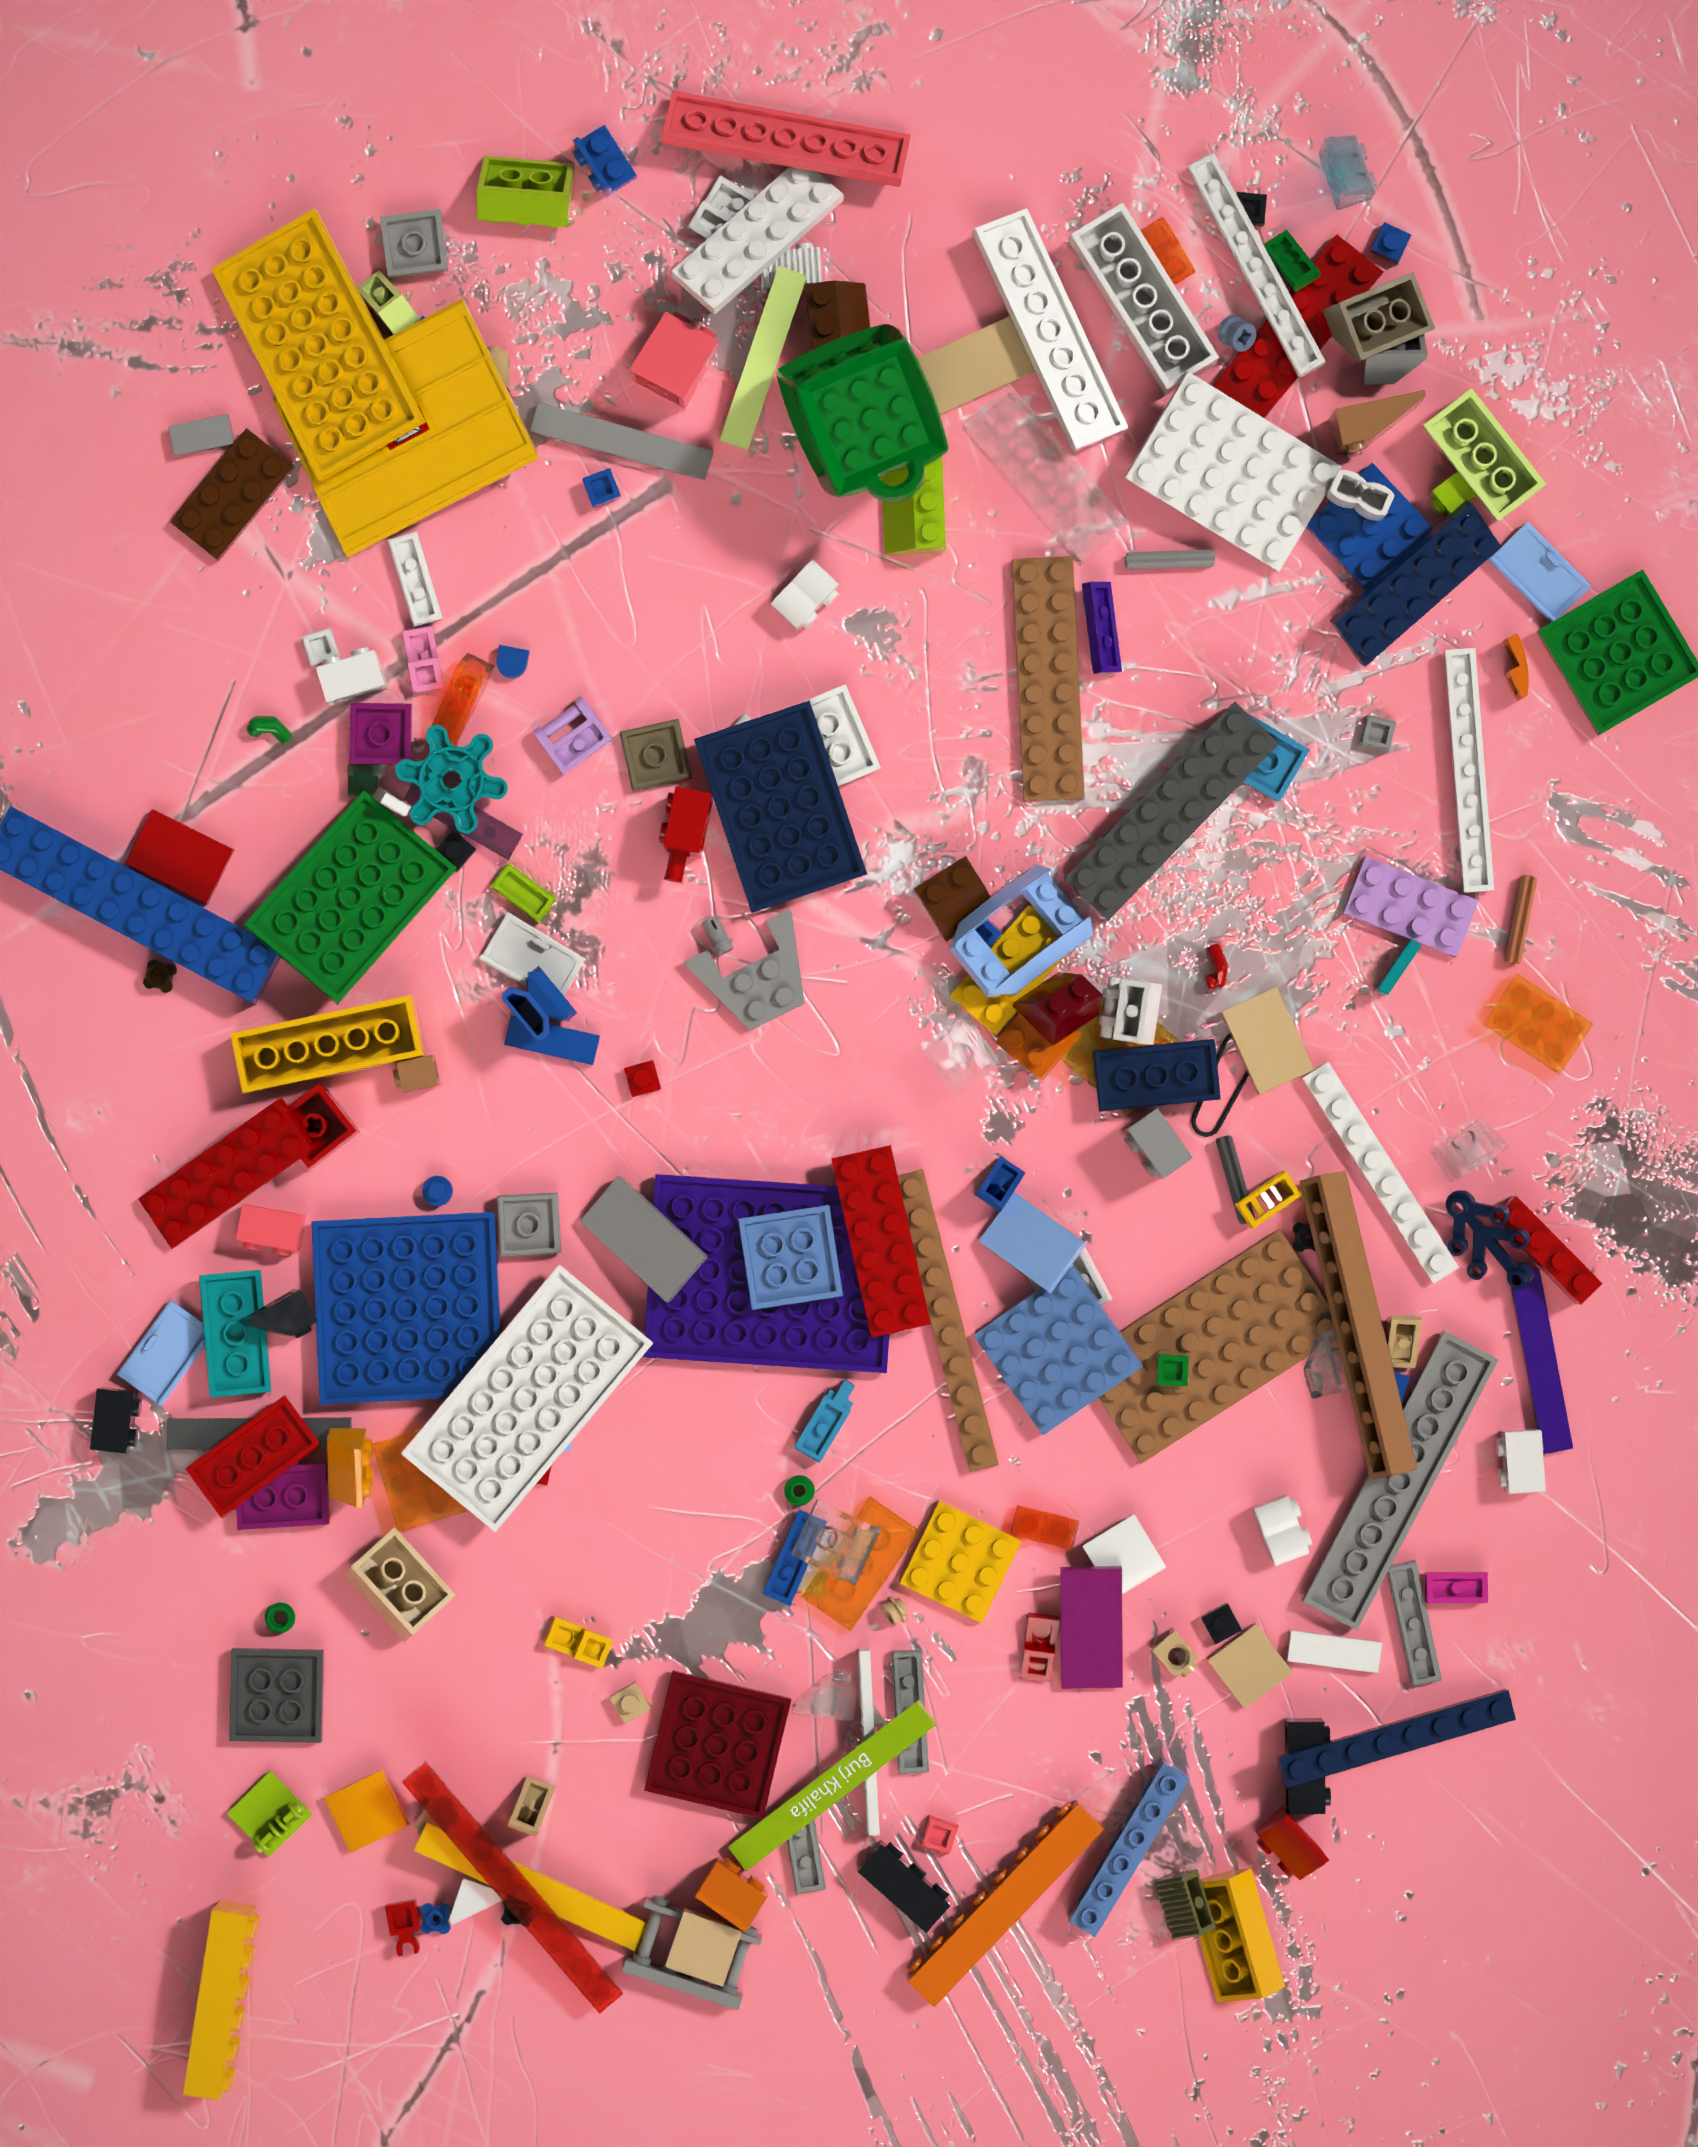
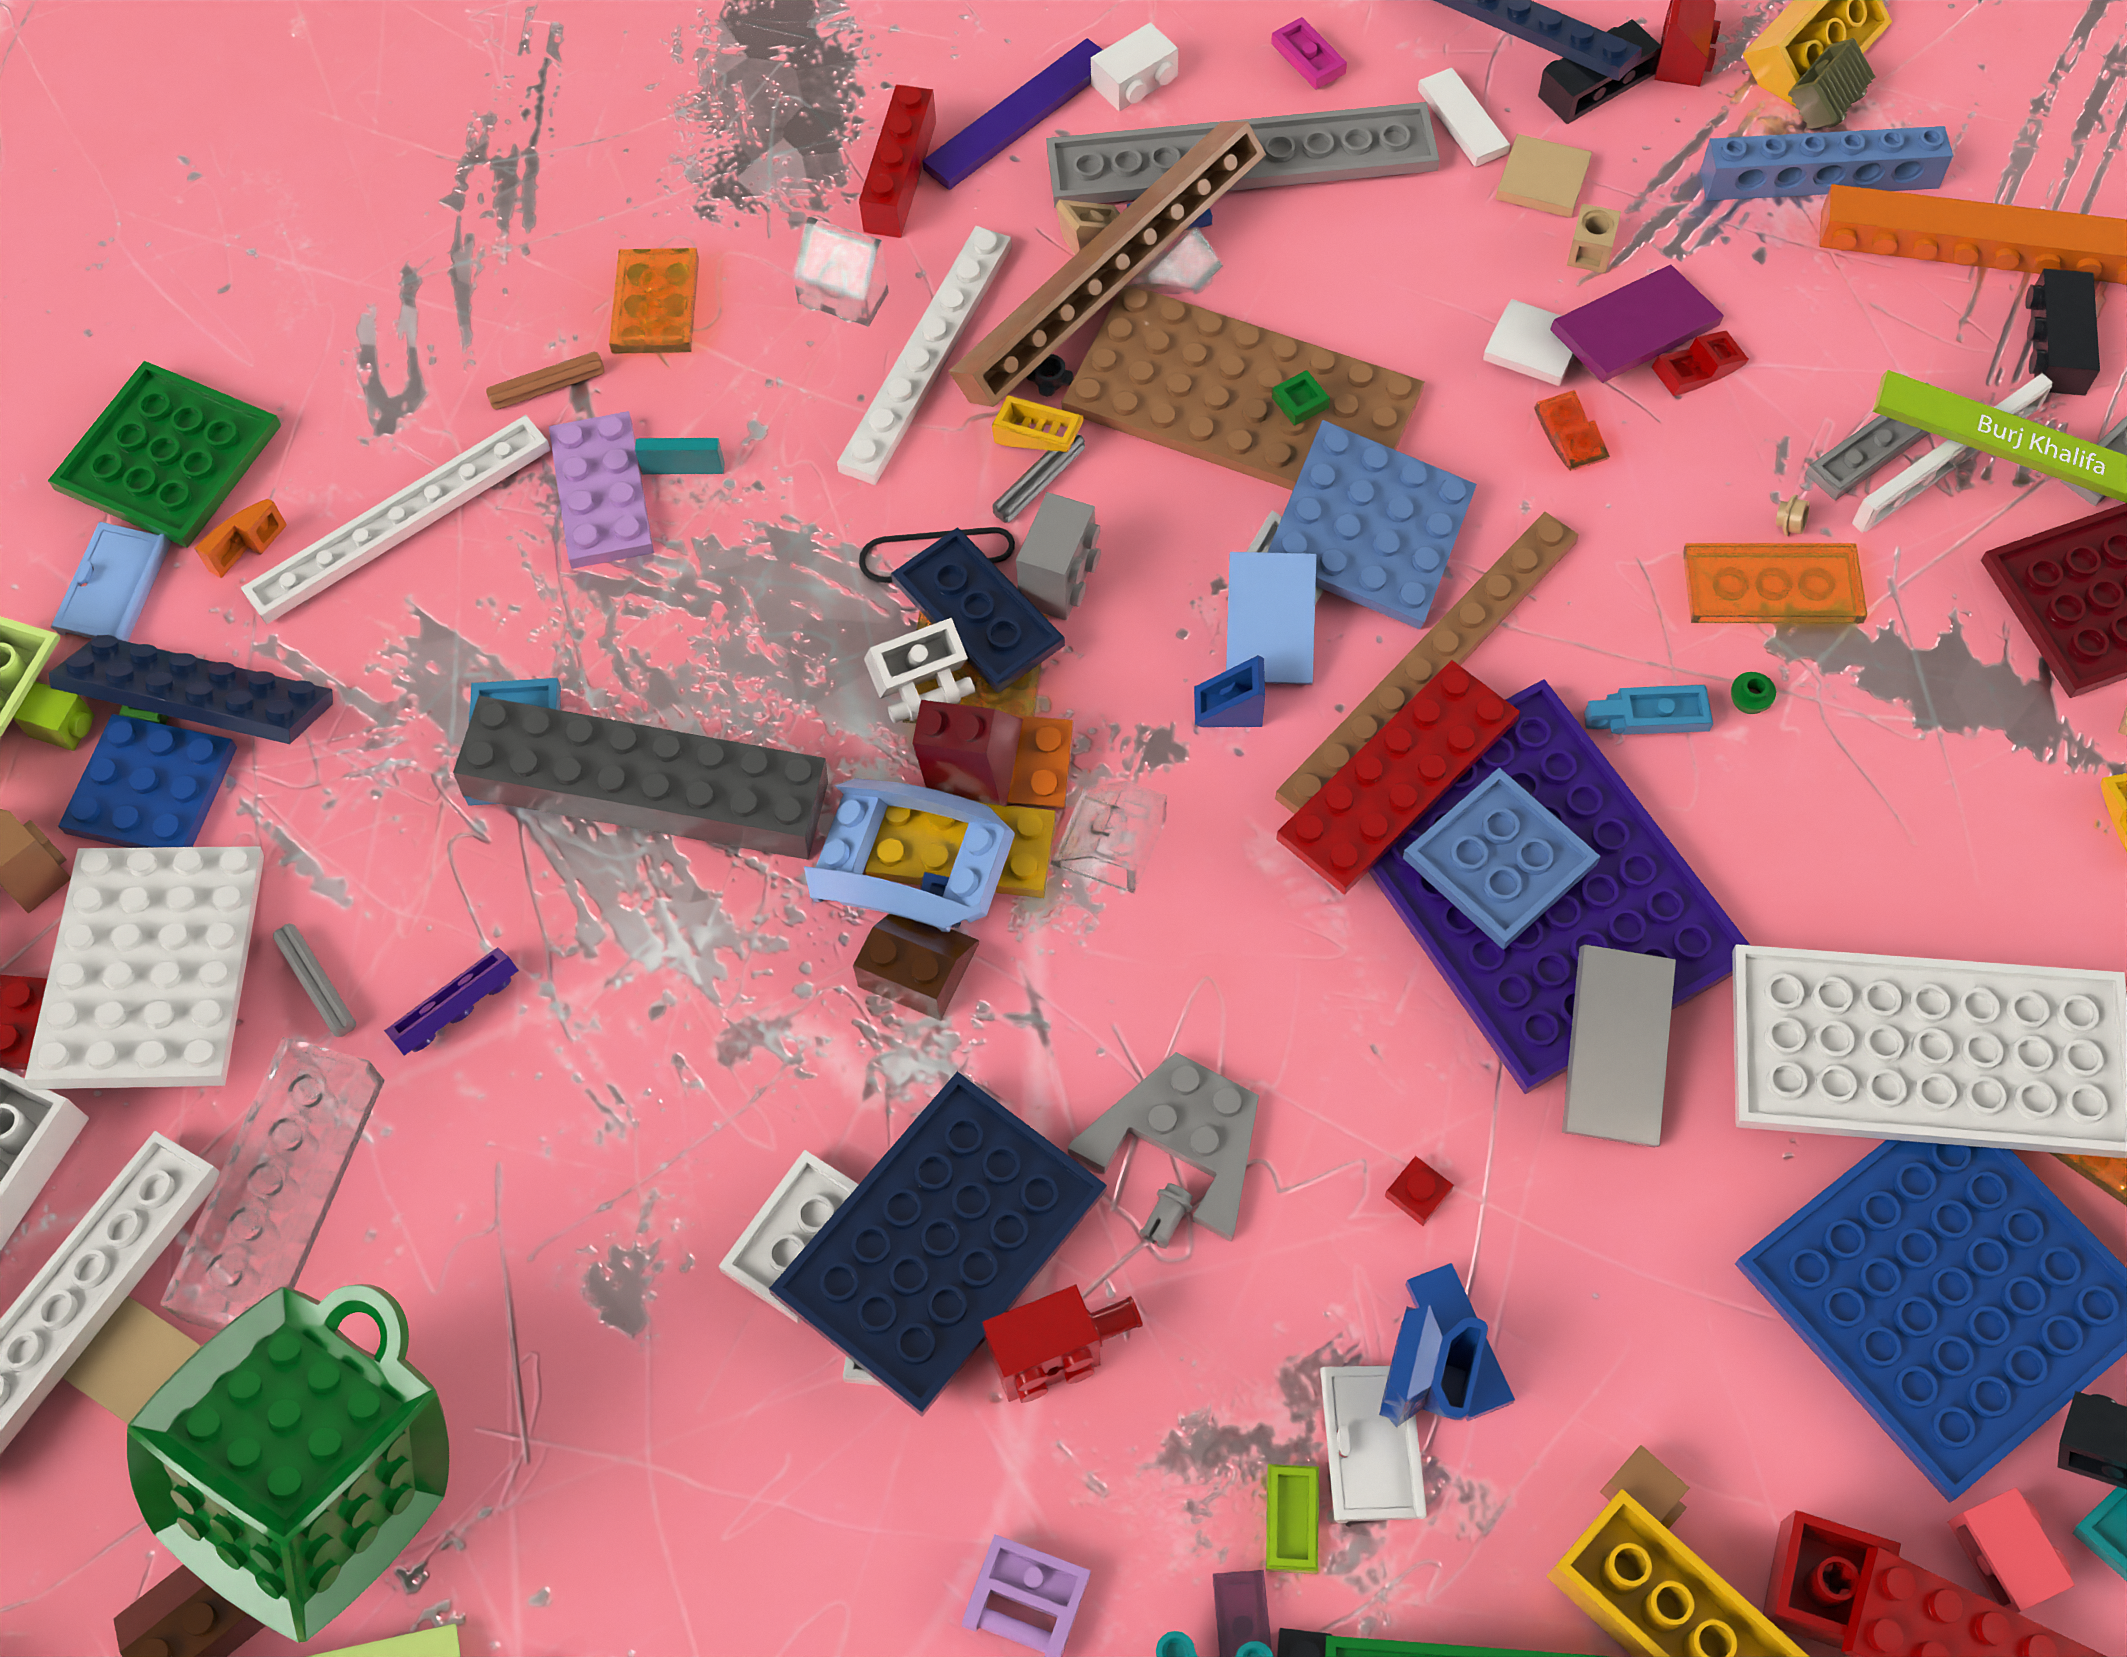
camera: 120 degrees left, 25 degrees down
blue plate [422,1176,453,1206] -> none
light grey plate [497,1192,562,1257] -> none
dark tan tile [619,719,692,792] -> none
blue plate [762,1509,827,1606] -> none
white brick [771,559,840,630] -> none
clear slope [791,1499,881,1585] -> none
clear slope [792,1669,857,1721] -> none
lime slope [881,456,946,555] -> none
yellow plate [899,1500,1022,1623] -> none
coral tile [920,1815,959,1855] -> none
medium nougat plate [1012,556,1085,802] -> none
black plate [1200,1602,1242,1645] -> none
red arm [1205,943,1229,990] -> none
tan tile [1220,987,1315,1095] -> none
white brick [1252,1494,1312,1566] -> none
white brick [1326,470,1395,521] -> none
light grey tile [1359,715,1397,752] -> none
light grey tile [1387,1560,1442,1687] -> none
dark blue plant [1445,1190,1534,1289] -> none

